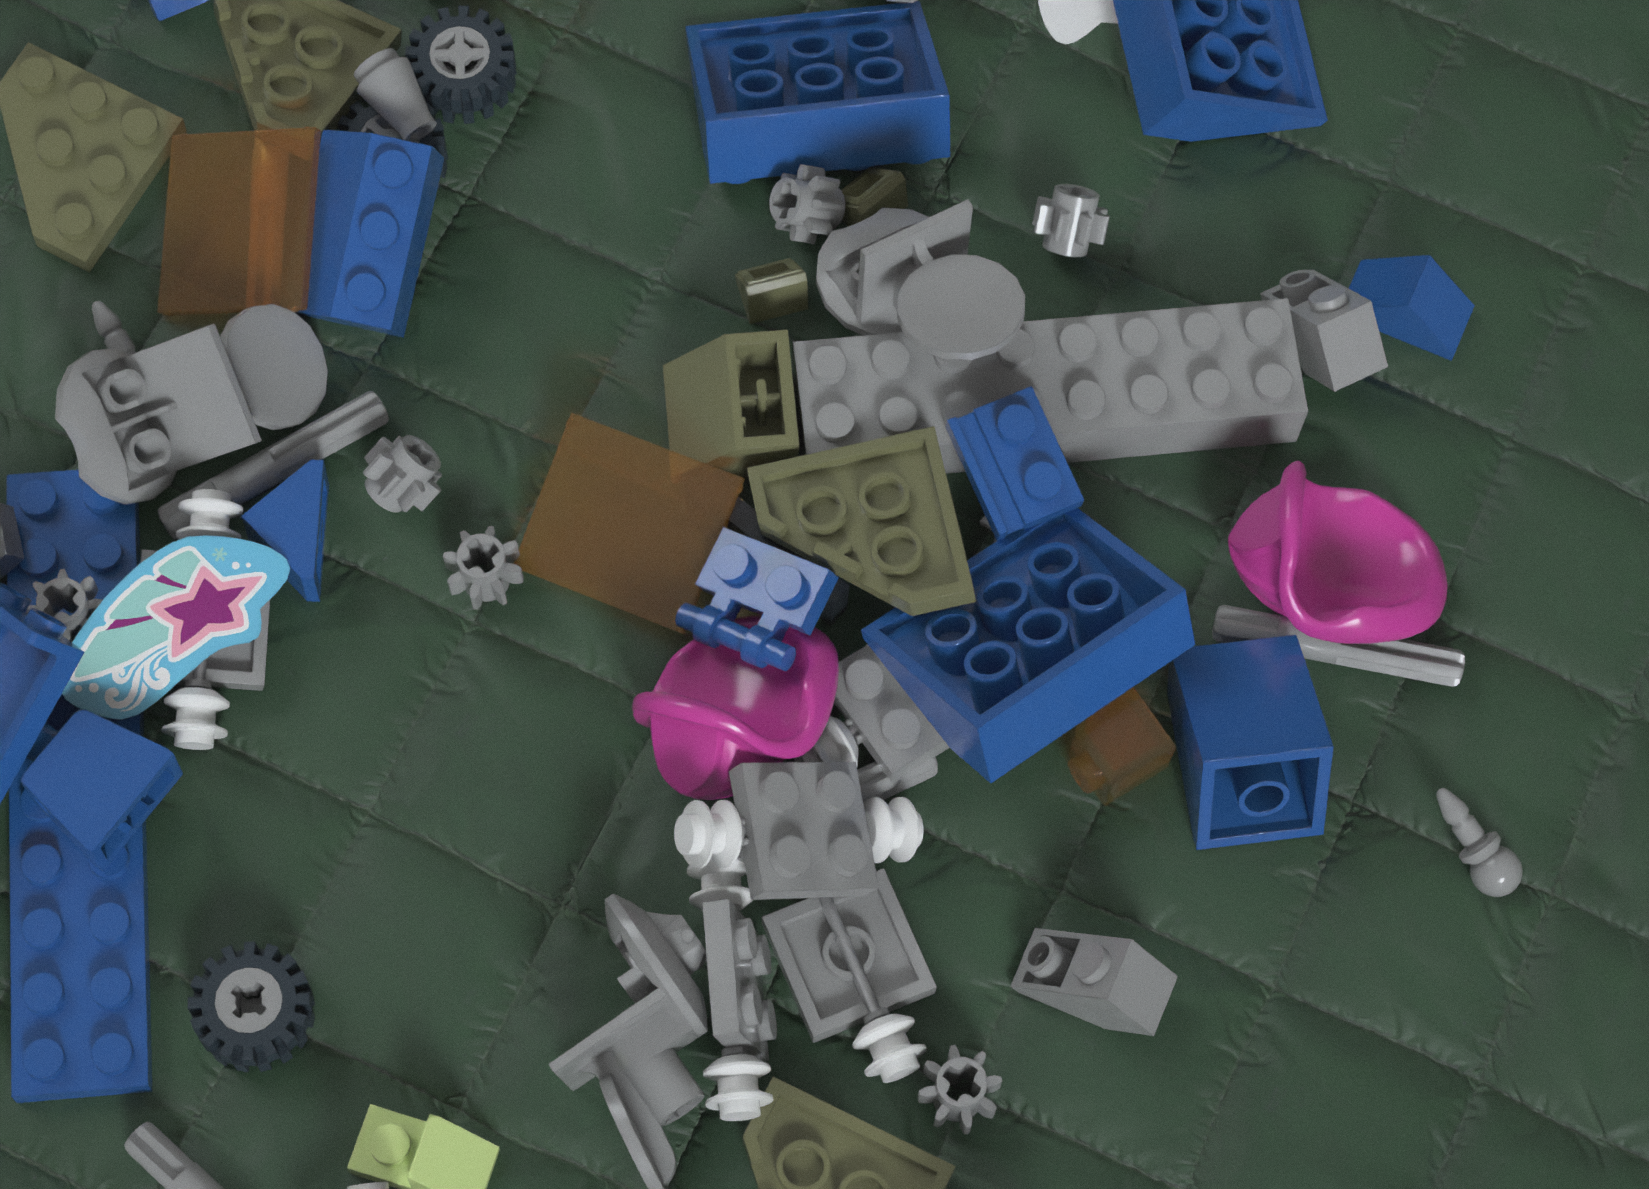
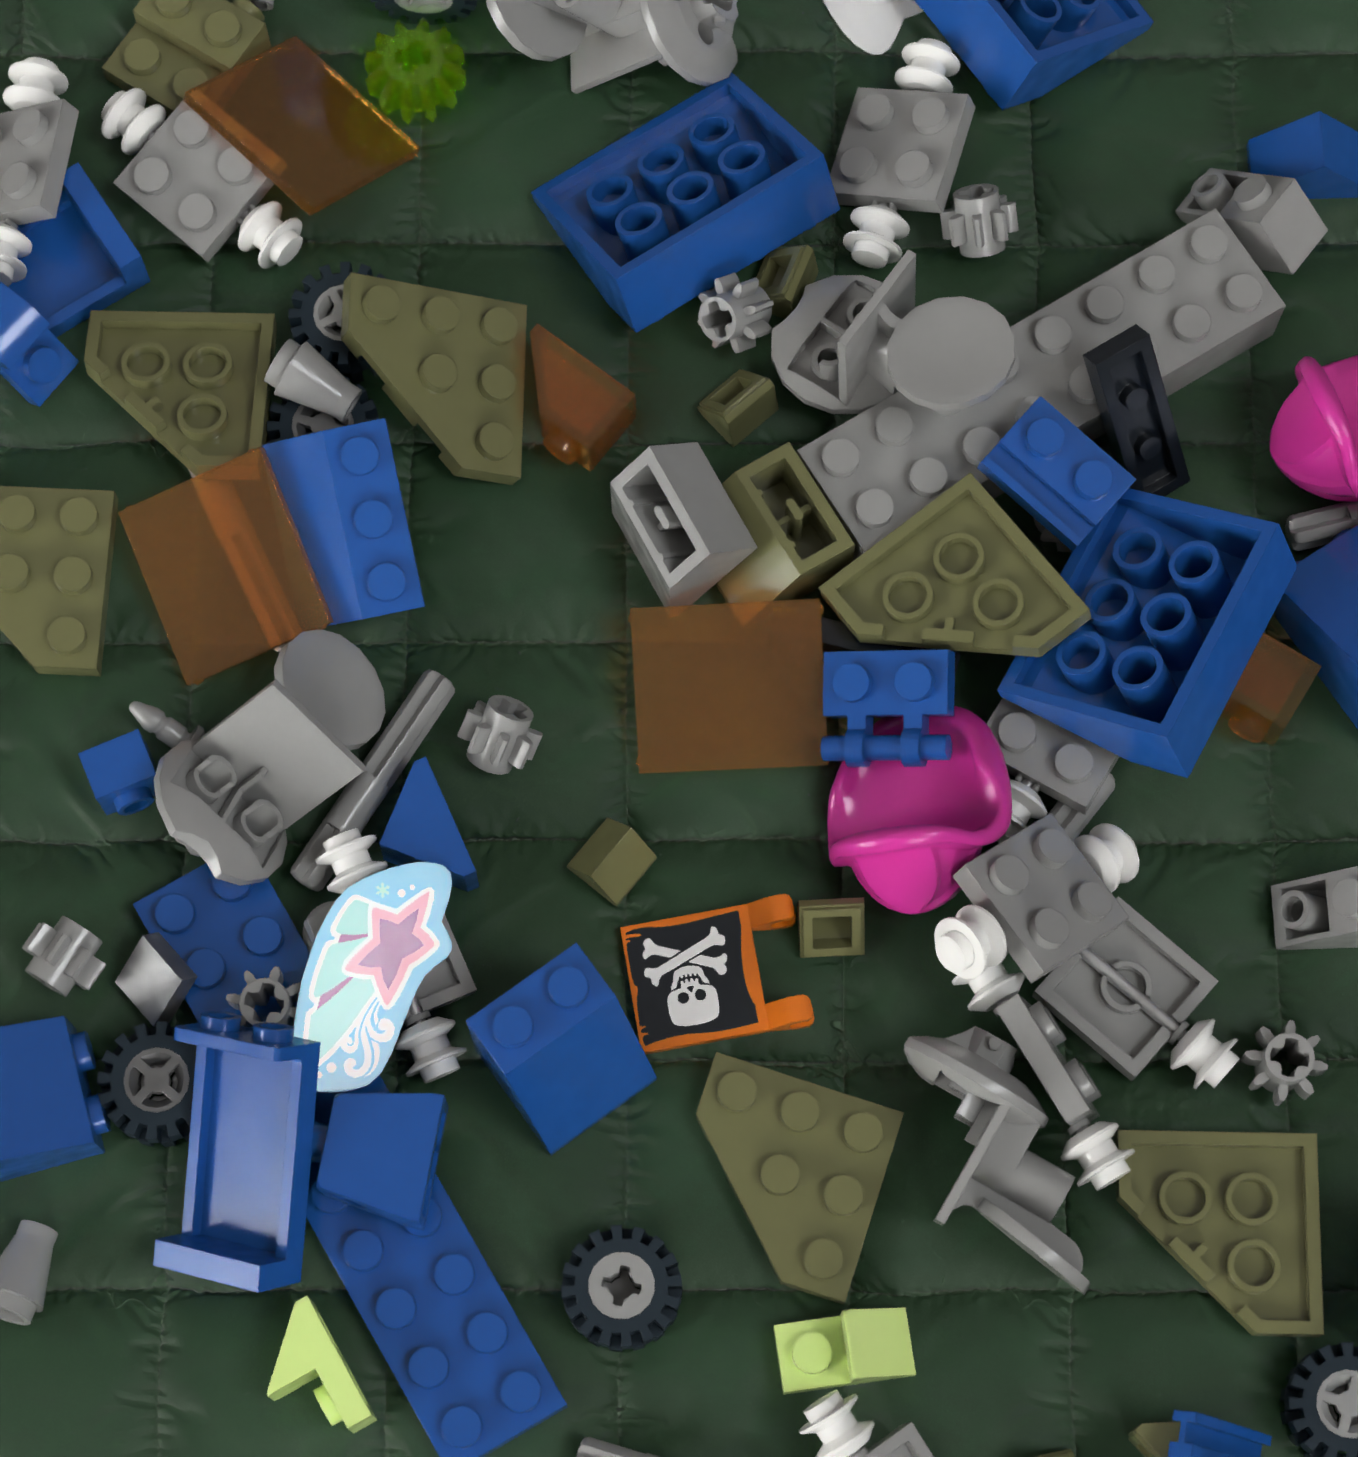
camera: 20 degrees left, 5 degrees up
light grey gear [443,526,524,610] -> none
none -> blue plate [78,729,157,815]
none -> olive plate [341,272,527,485]
none -> blue slope [466,942,657,1155]
none -> clear orange slope [530,323,636,472]
none -> olive slope [567,817,657,907]
none -> light grey slope [610,442,758,617]
none -> flag [620,894,815,1055]
none -> olive plate [696,1052,904,1305]
none -> olive slope [797,897,865,958]
none -> light grey plate [830,38,976,268]
none -> black plate [1083,324,1191,497]

